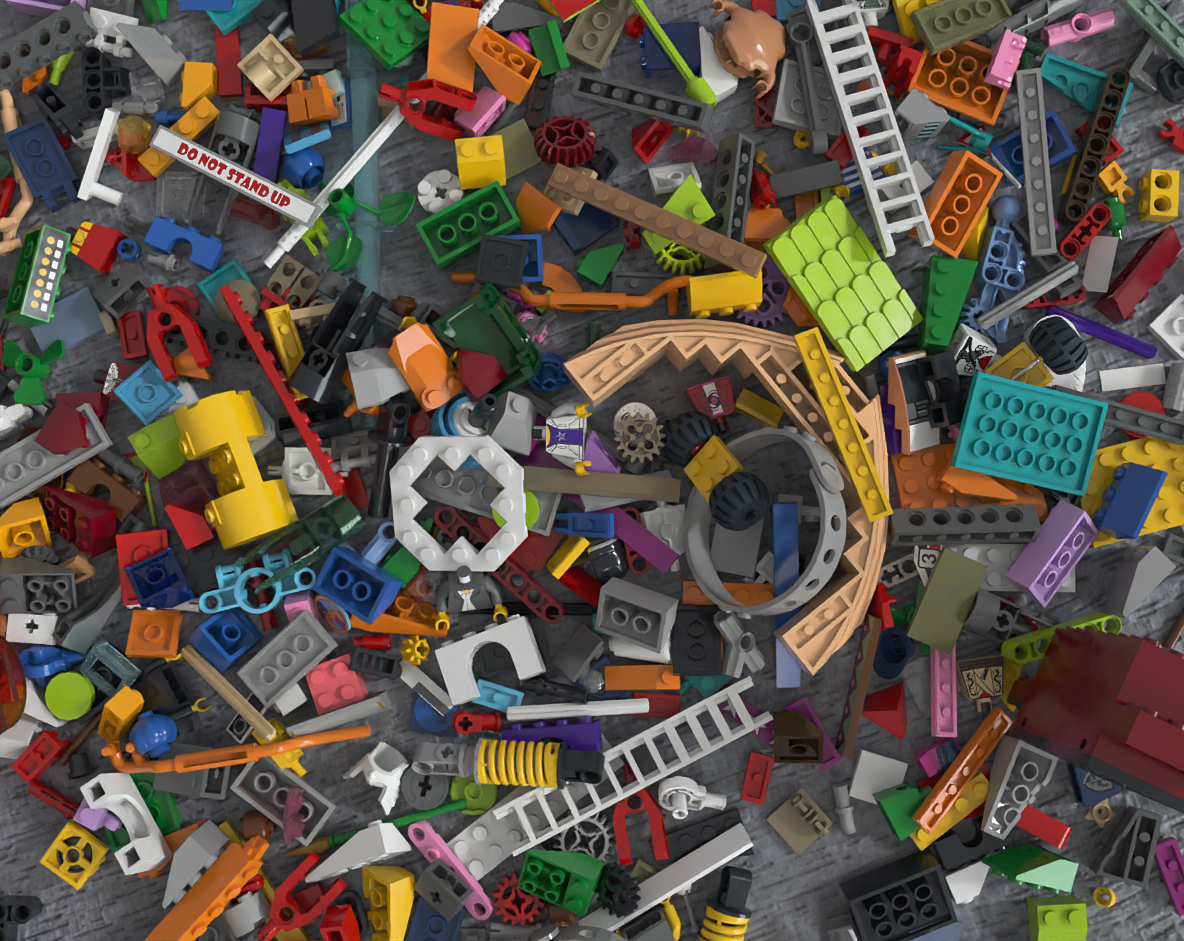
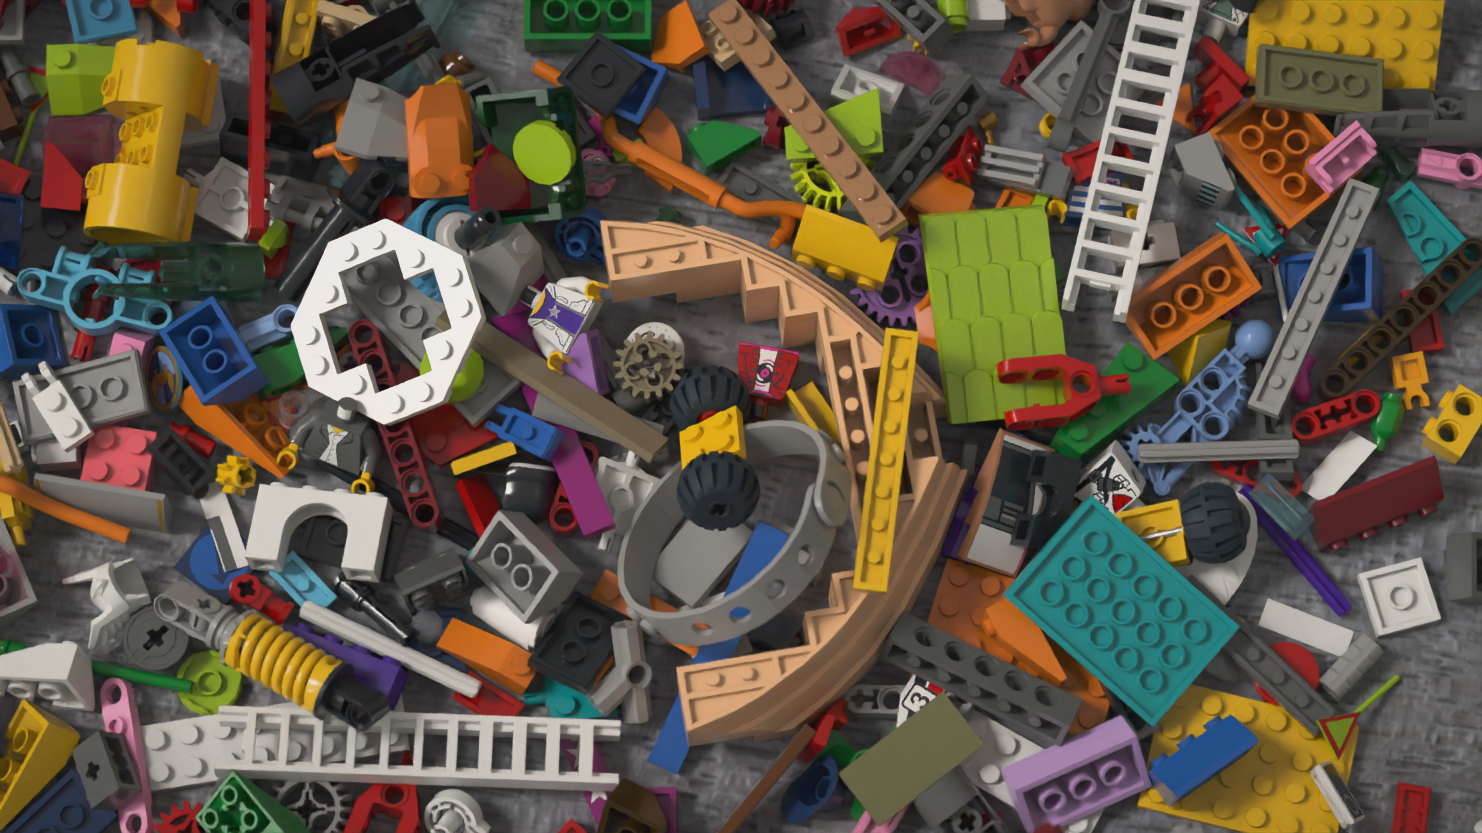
camera: 25 degrees right, 10 degrees down
none -> white hinge [21,361,95,453]
none -> lime tile [259,218,290,259]
none -> lime tile [513,120,576,185]
none -> light grey tile [976,144,1047,188]
none -> red piece [996,354,1131,430]
none -> clear light blue tile [1248,473,1316,540]

